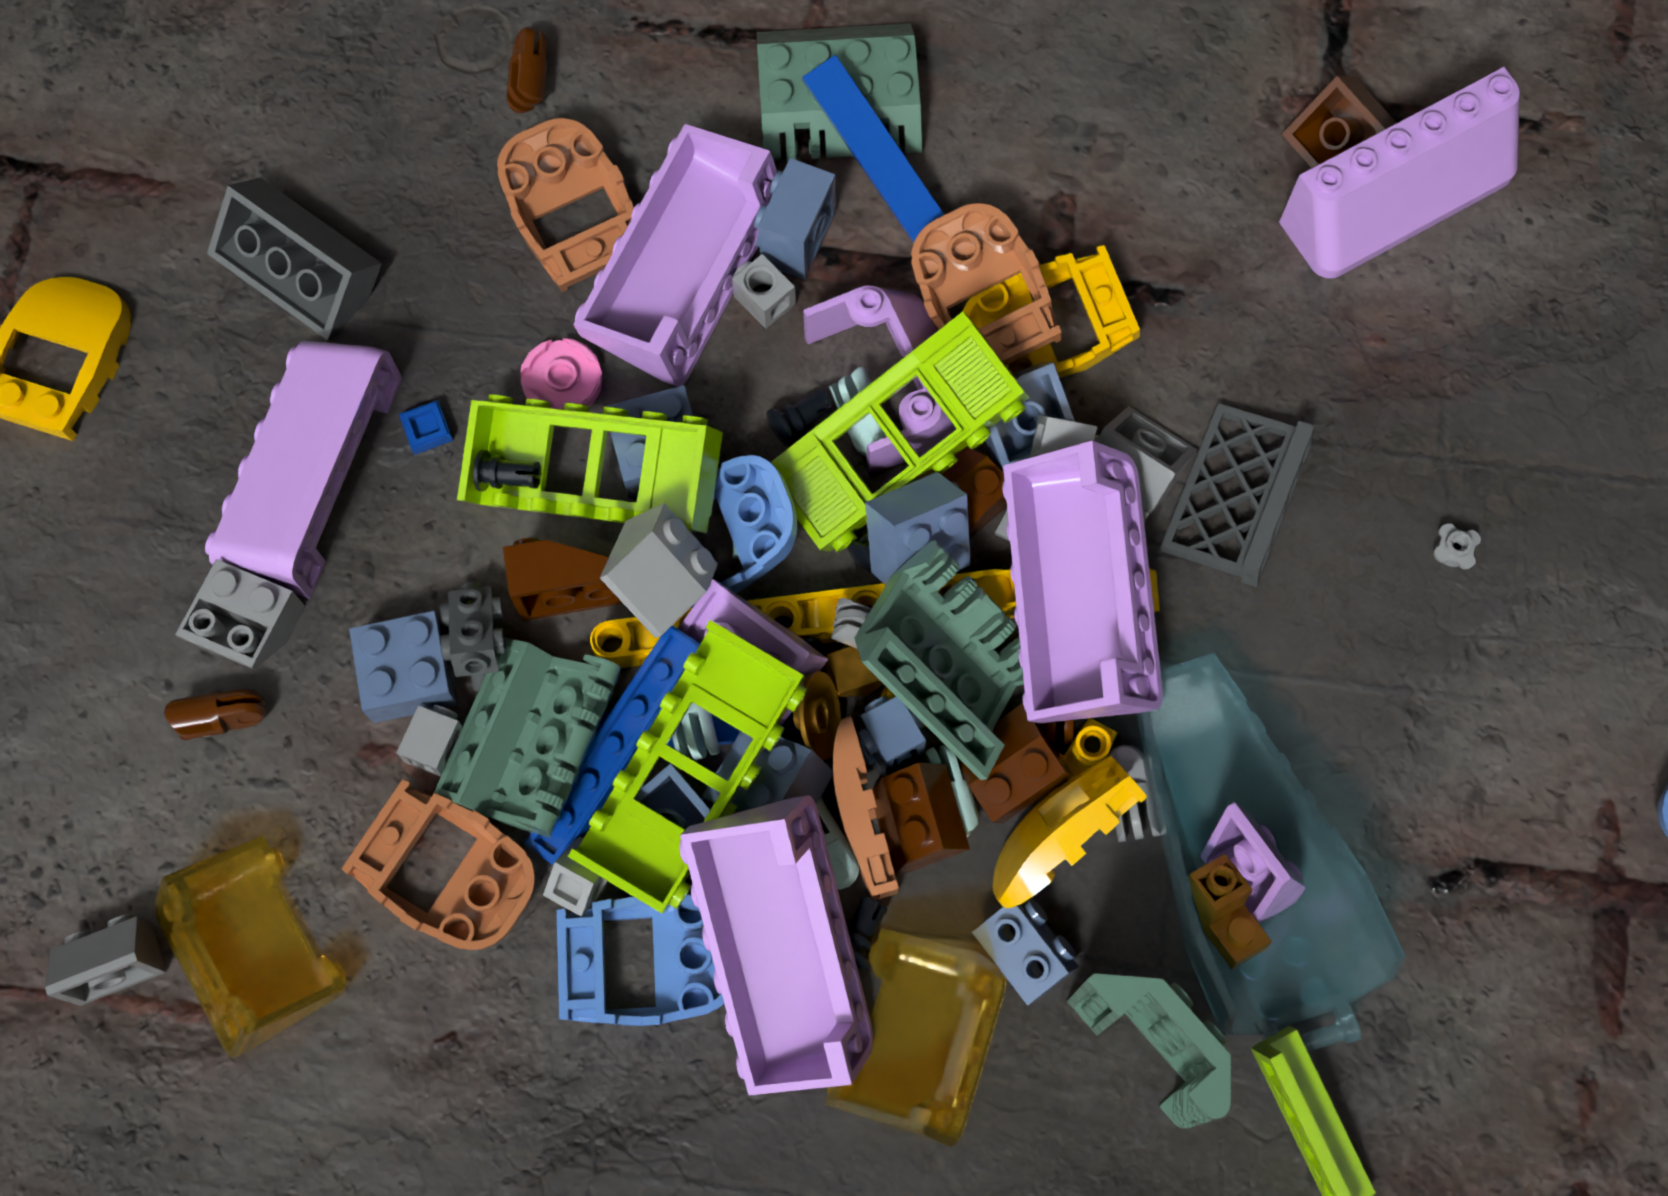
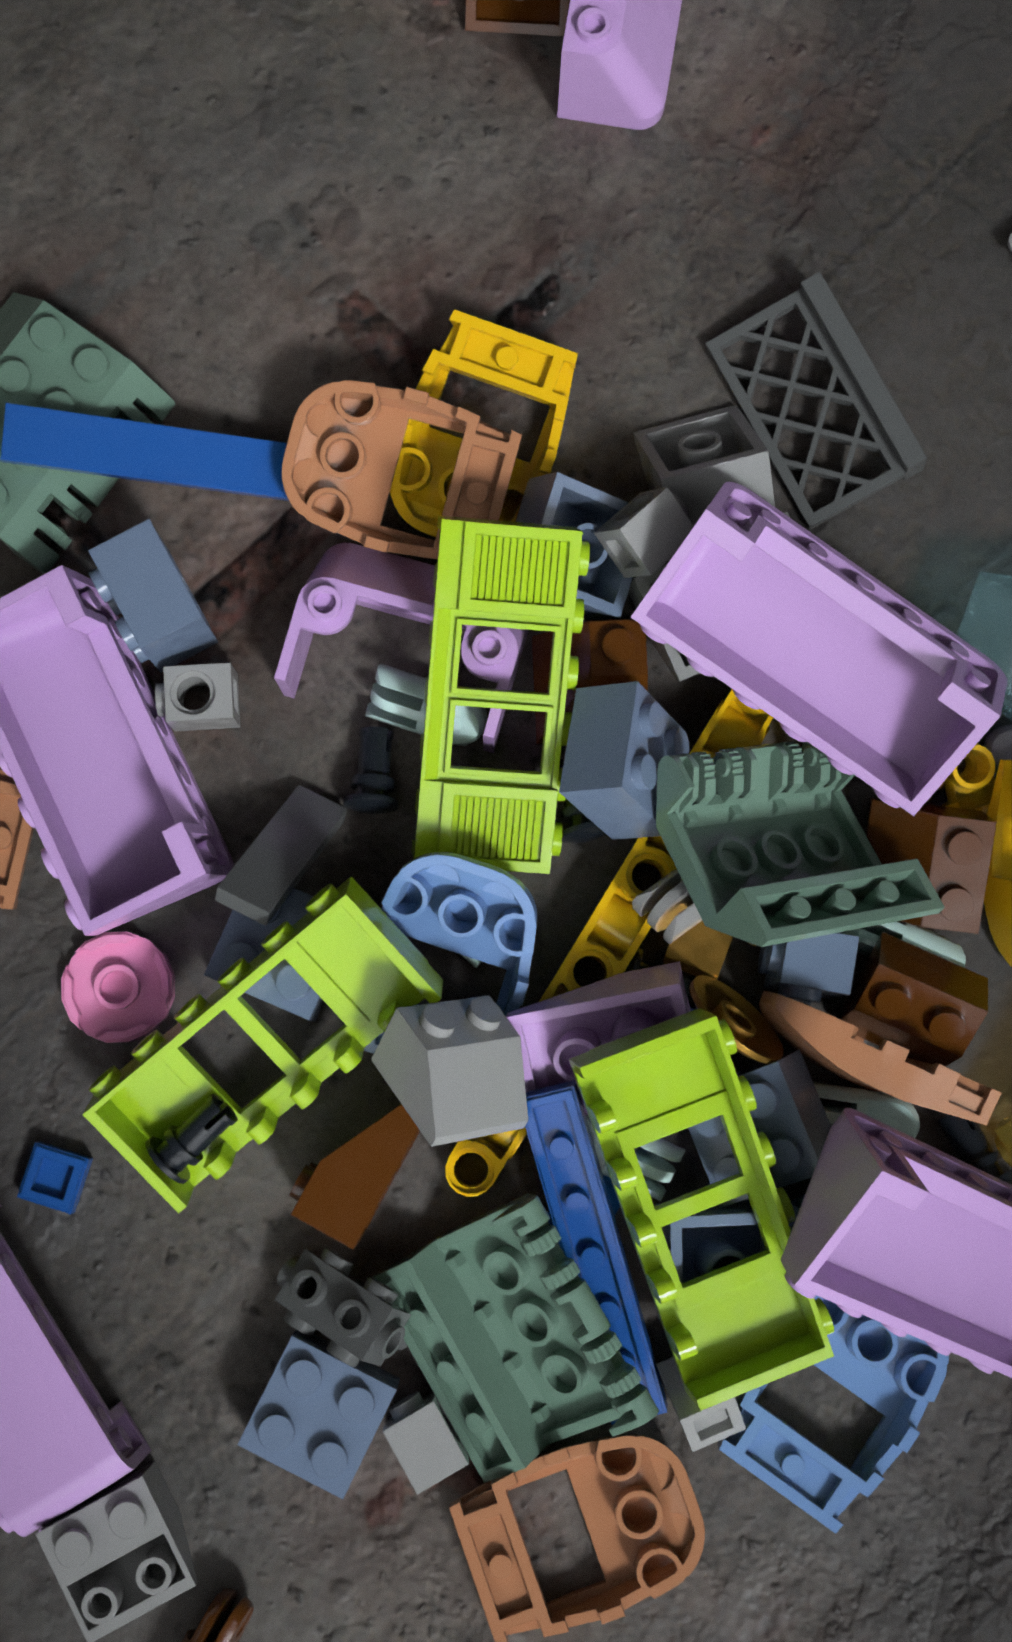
camera: 55 degrees left, 10 degrees up
none -> dark grey tile [215,785,347,926]

